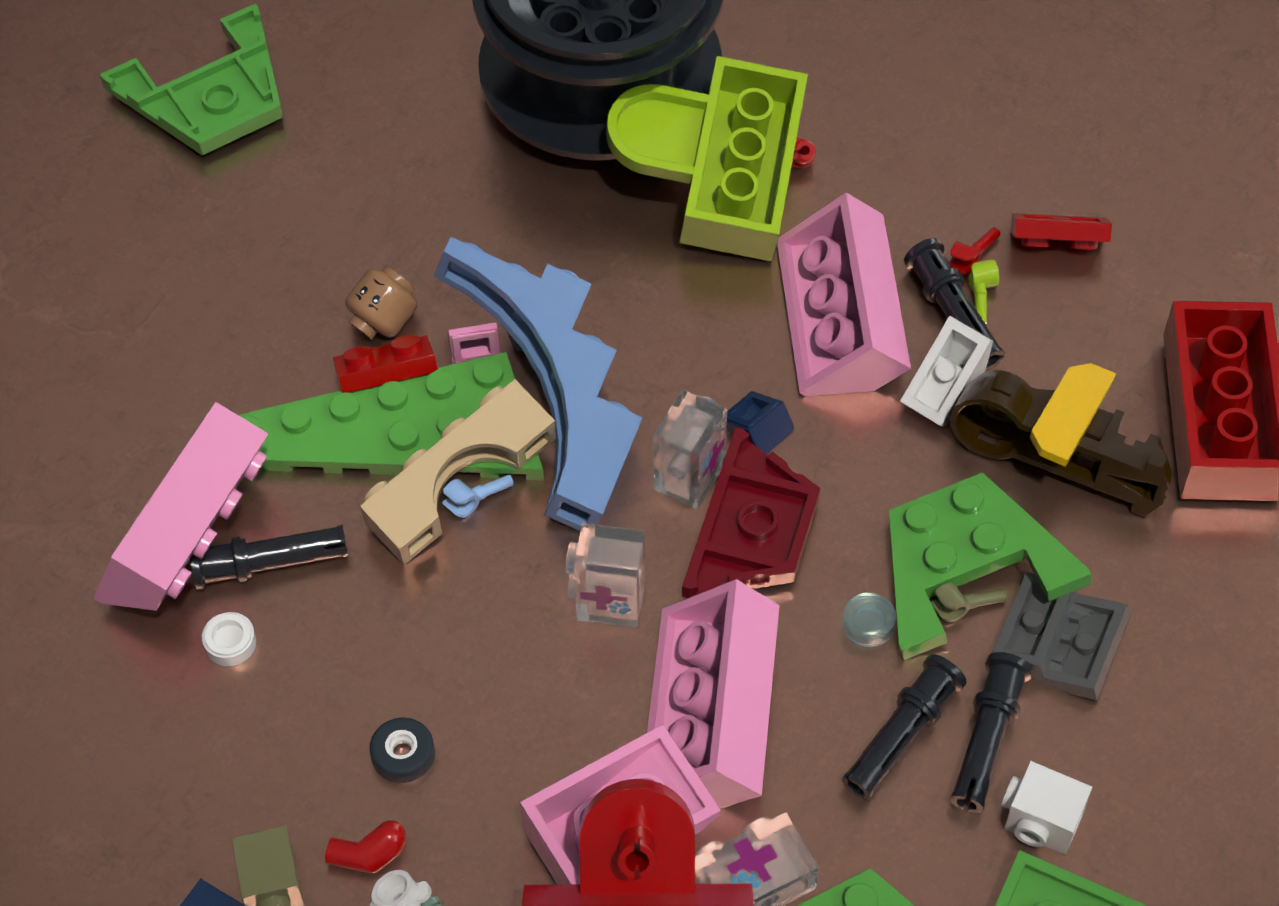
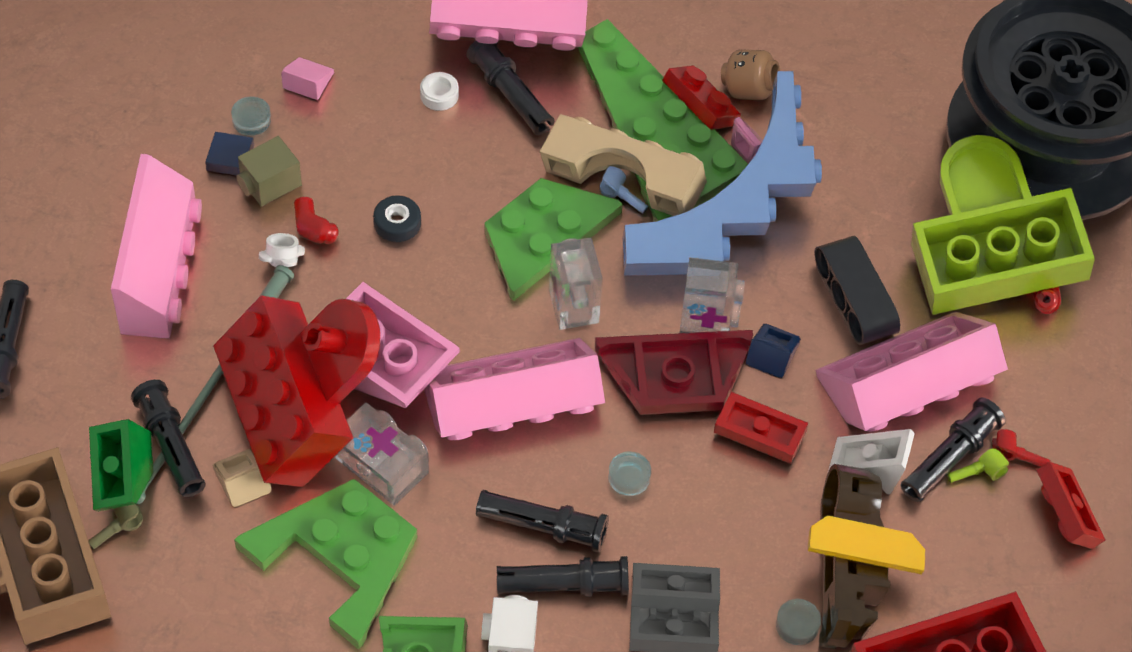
camera: 65 degrees right, 0 degrees up
bright green wing [889,472,1092,660] -> none
olive hand [931,582,1007,623] -> none
none -> clear light blue tile [231,97,271,136]
none -> bright pink slope [281,57,334,100]
none -> bright green wing [484,178,623,300]
none -> red plate [714,392,808,464]
none -> clear light blue tile [776,599,821,645]
none -> black beam [814,236,901,345]

